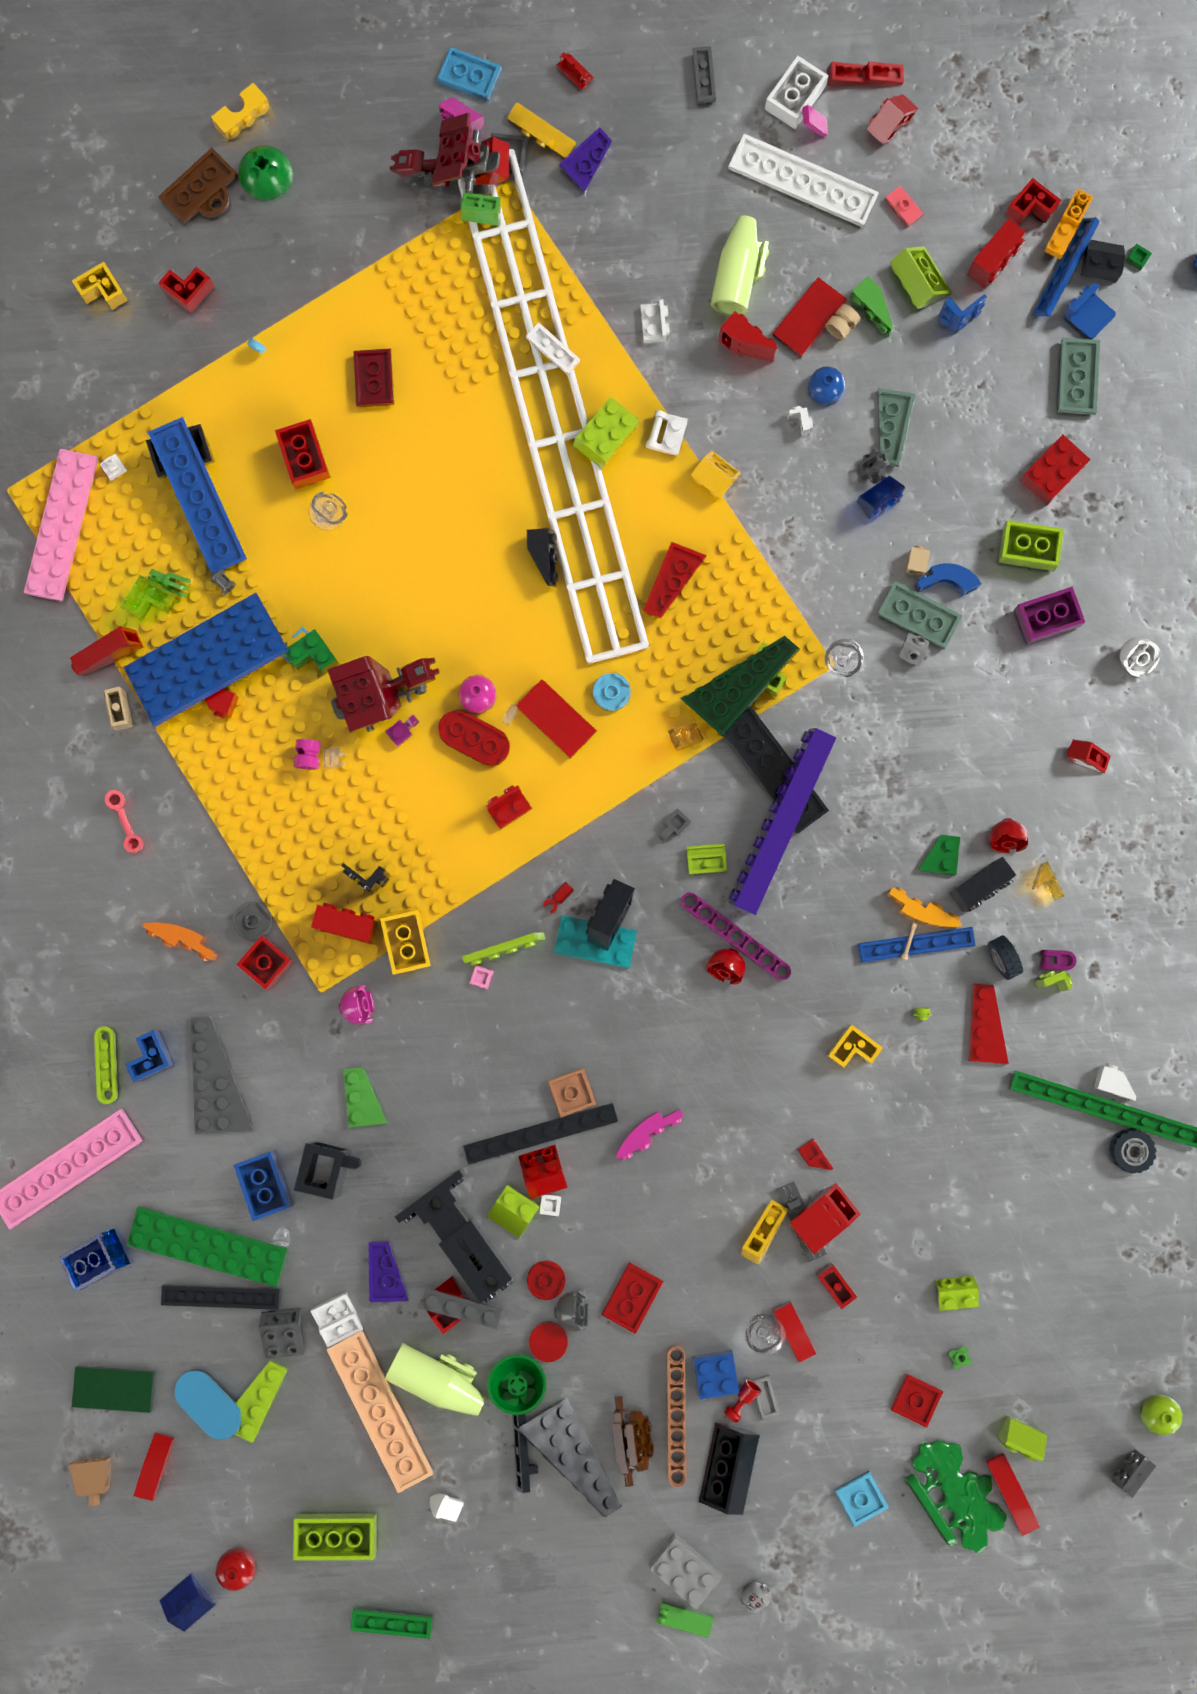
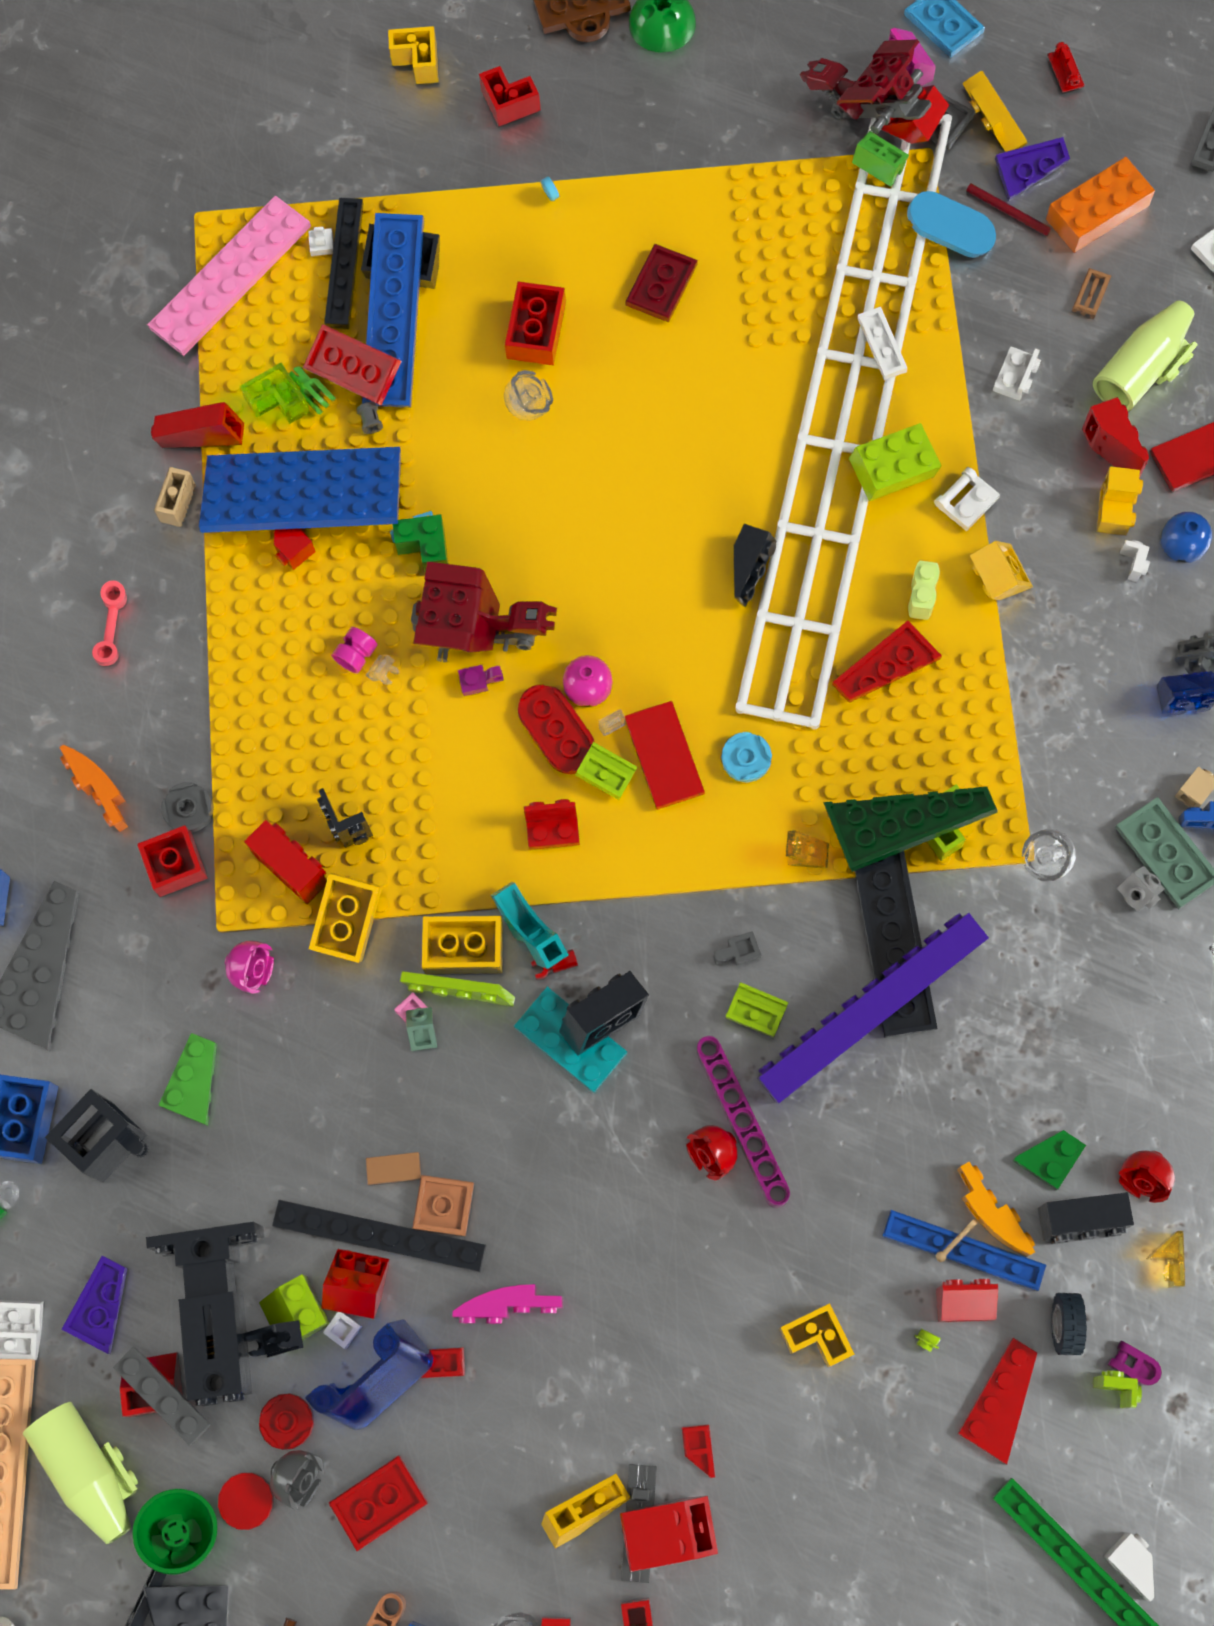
camera: 30 degrees right, 10 degrees down
none -> black hinge [243,1320,304,1358]
none -> red tile [303,324,402,405]
none -> clear blue windscreen [305,1319,433,1430]
none -> black plate [324,198,364,329]
none -> medium nougat tile [366,1152,421,1186]
none -> sand green bracket [406,1007,437,1051]
none -> red plate [408,1347,465,1379]
none -> yellow brick [422,916,503,974]
none -> teal arch [491,882,569,969]
none -> lime plate [575,742,637,800]
none -> dark azure tile [907,191,996,258]
none -> yellowish green brick [908,560,940,620]
none -> slope [936,1279,998,1322]
none -> dark red bar [966,183,1052,236]
none -> orange brick [1046,157,1155,253]
none -> medium nougat tile [1072,268,1111,319]
none -> yellow brick [1097,466,1143,536]

